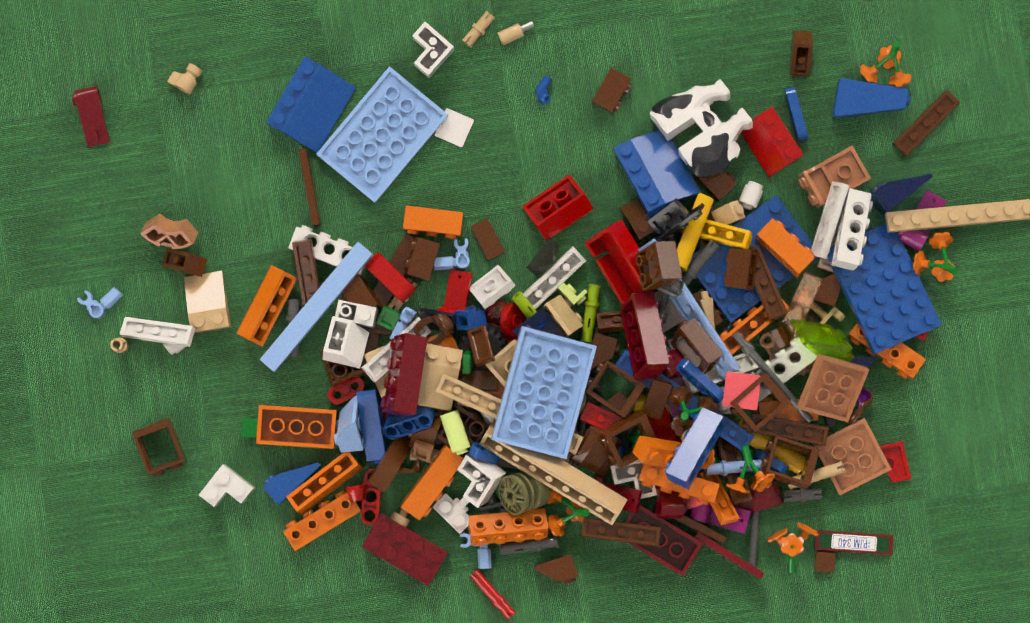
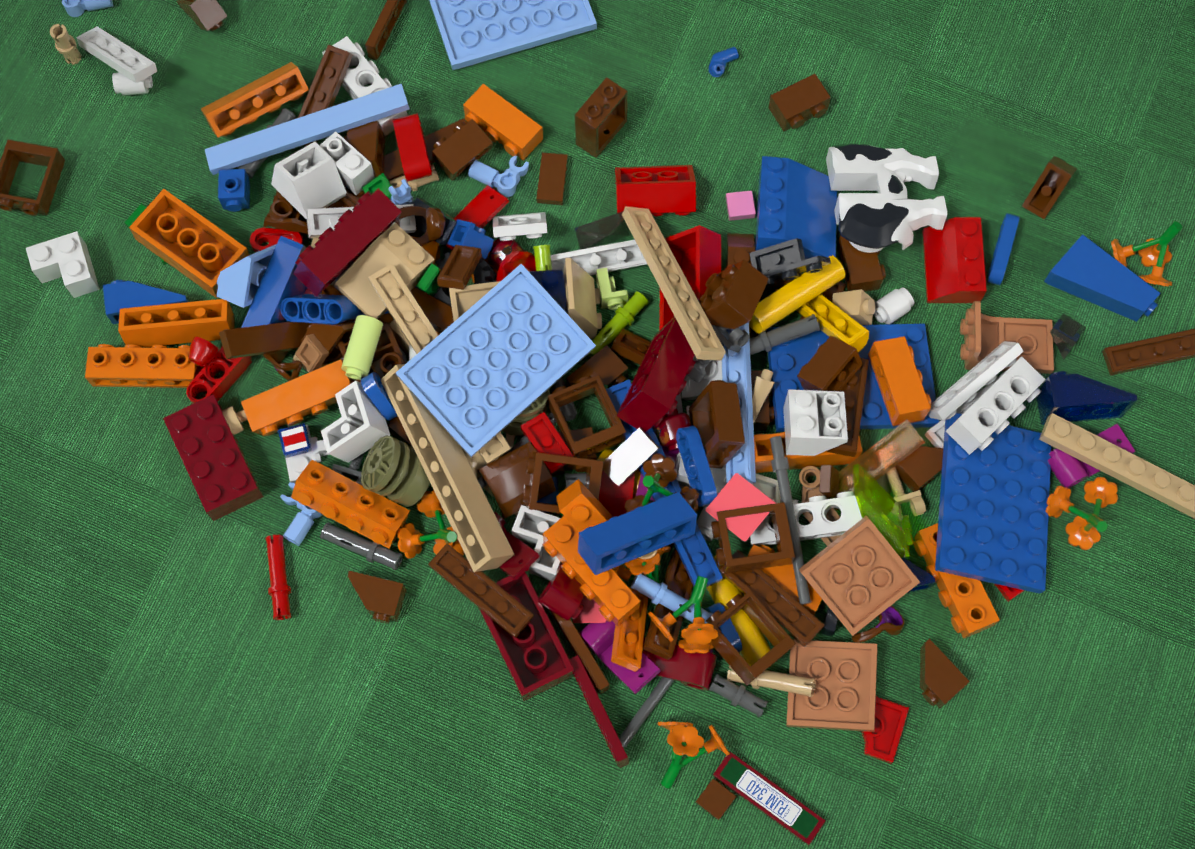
camera: 30 degrees right, 15 degrees down
tan slope [184,271,232,334] -> none
white sticker [435,108,474,147] -> none
none -> blue brick [218,169,250,212]
none -> tile [278,423,312,458]
none -> reddish brown window [575,77,628,158]
none -> tan plate [622,207,726,360]
none -> bright pink tile [725,191,756,221]
none -> white slope [783,390,848,456]
none -> reddish brown slope [920,639,970,709]
none -> clear smoke slope [1050,313,1086,360]

